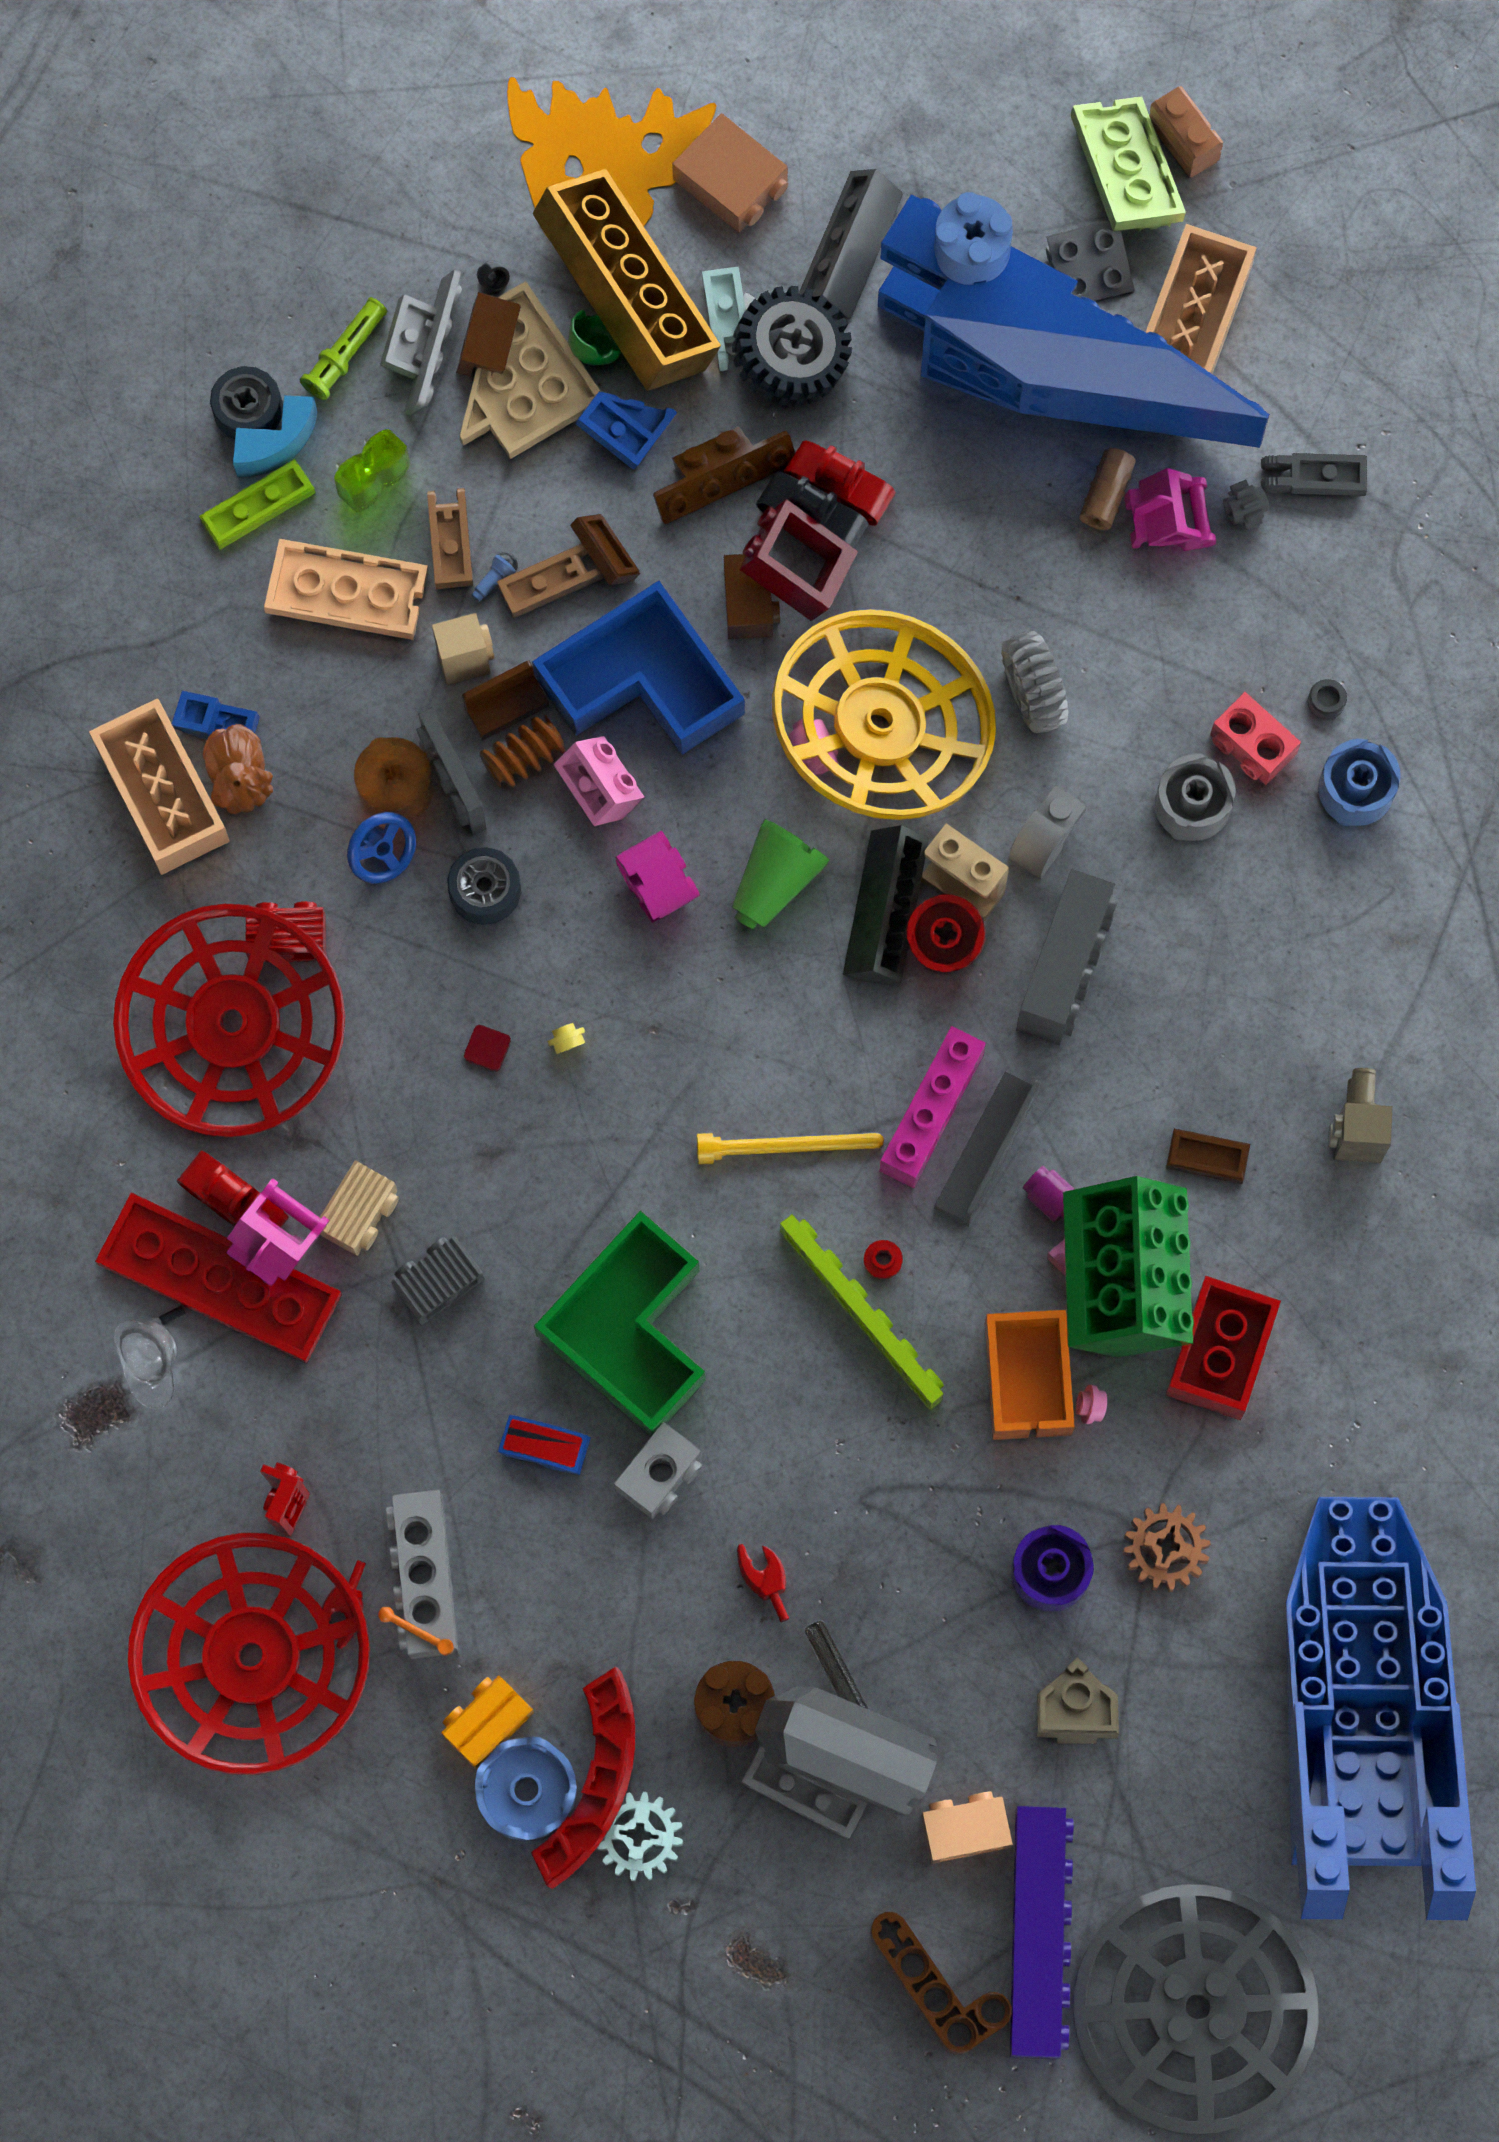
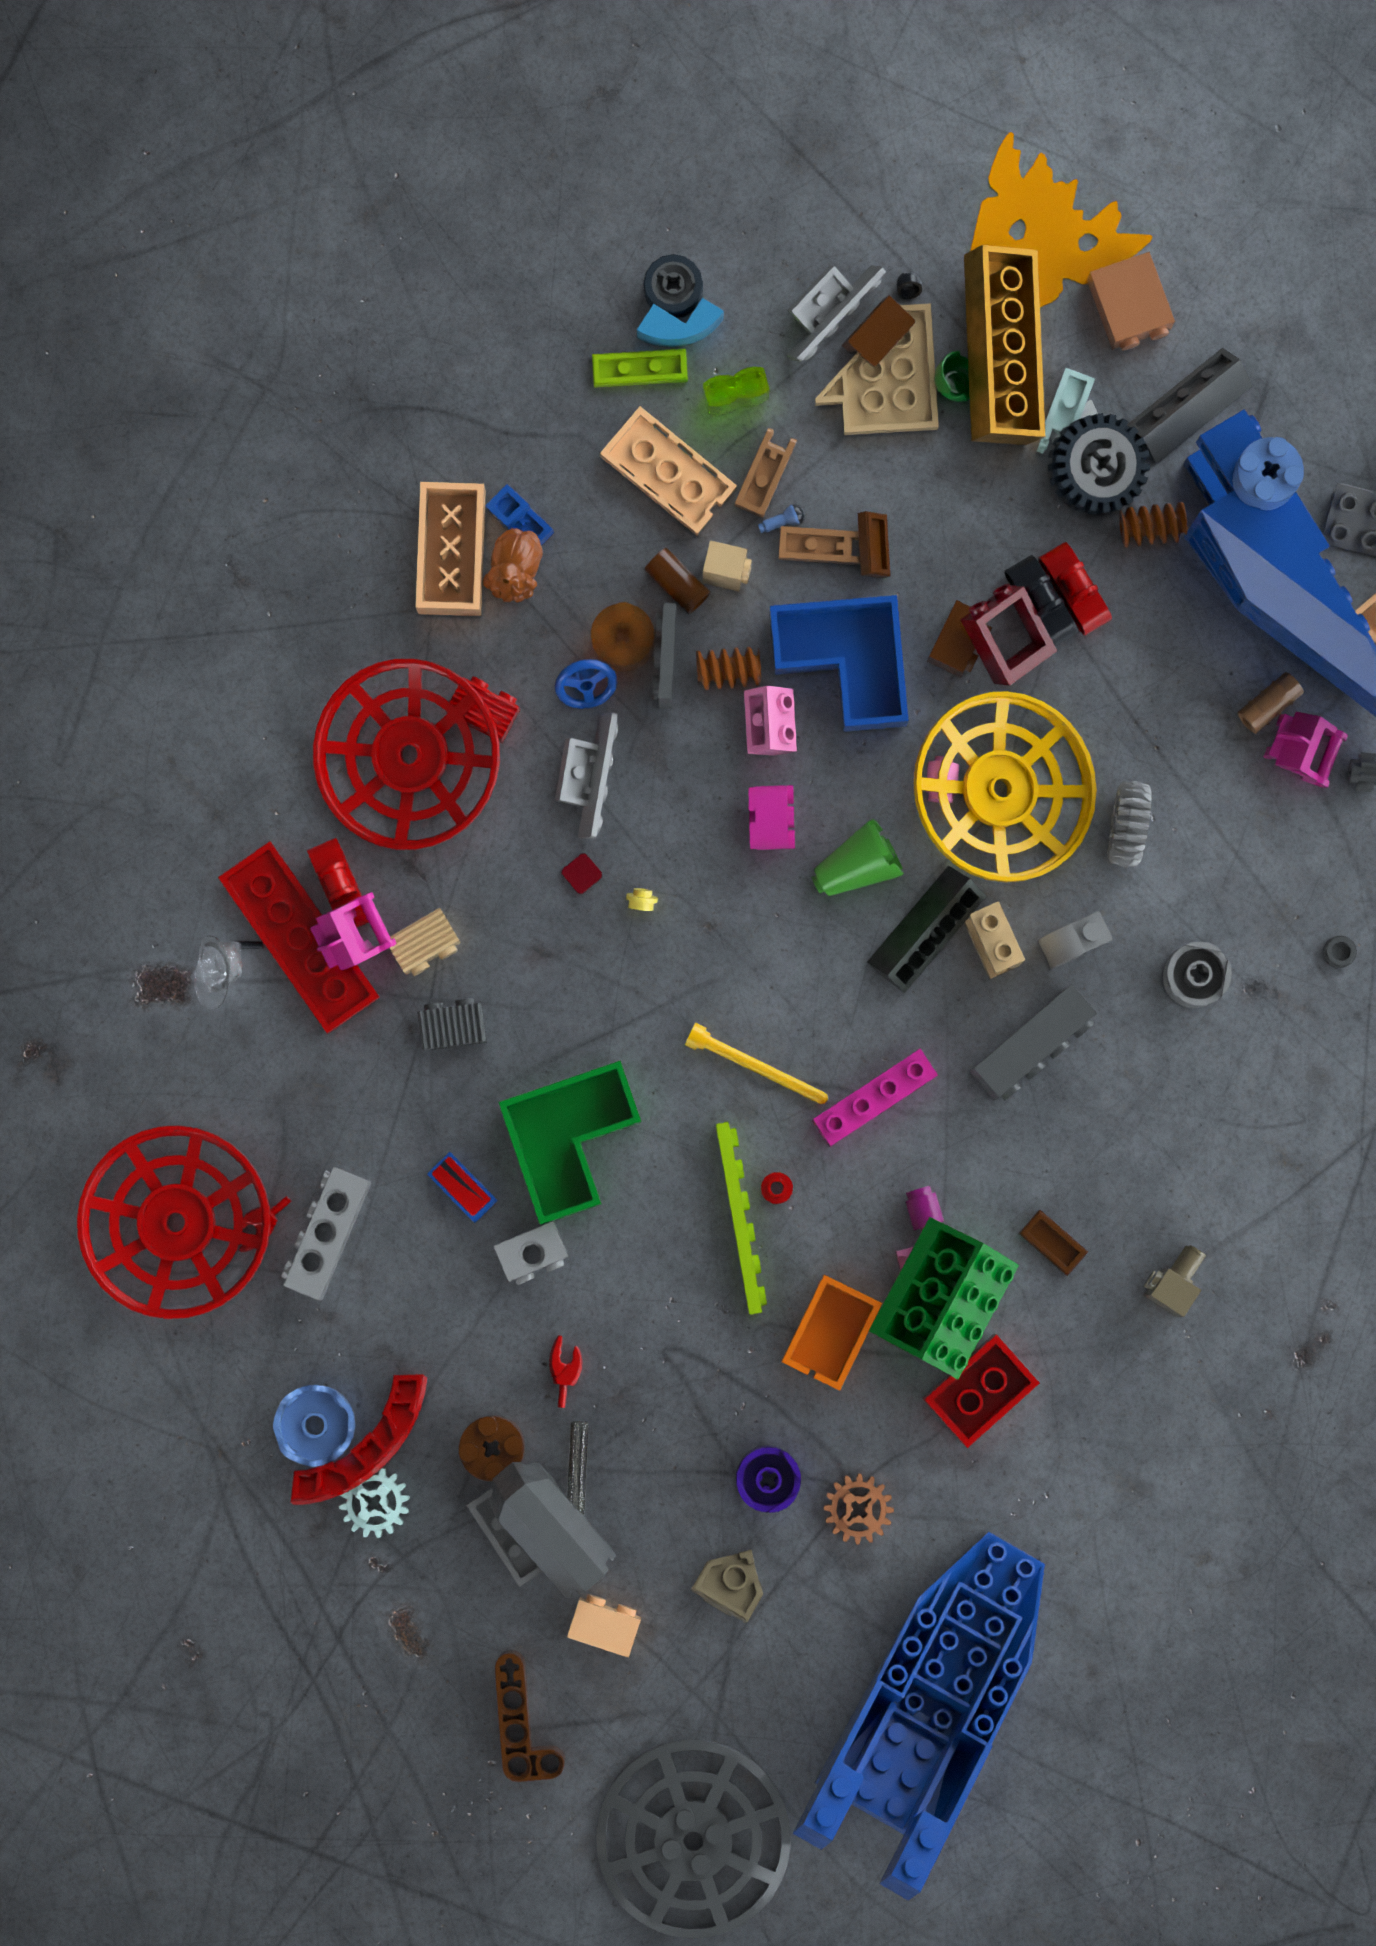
camera: 30 degrees right, 10 degrees up
red bracket [260,1462,311,1537] -> none
lime pin [300,297,388,400] -> none
orange hinge [378,1607,454,1656] -> none
light orange brick [441,1675,534,1770] -> none
wheel [447,847,521,925] -> none
reddish brown panel [462,660,549,741] -> none
blue wing [575,391,677,470] -> none
reddish brown bracket [653,426,795,524] -> none
red brick [907,894,986,972] -> none
dark grey panel [934,1072,1041,1227] -> none
dark purple brick [1010,1806,1074,2059] -> none
bright pink plate [1076,1384,1107,1424] -> none
coral brick [1210,692,1301,785] -> none
medium blue brick [1318,739,1401,827] -> none
none -> light grey bracket [555,713,619,840]
none -> reddish brown pin [644,547,711,614]
none -> dark orange piece [1119,502,1188,548]

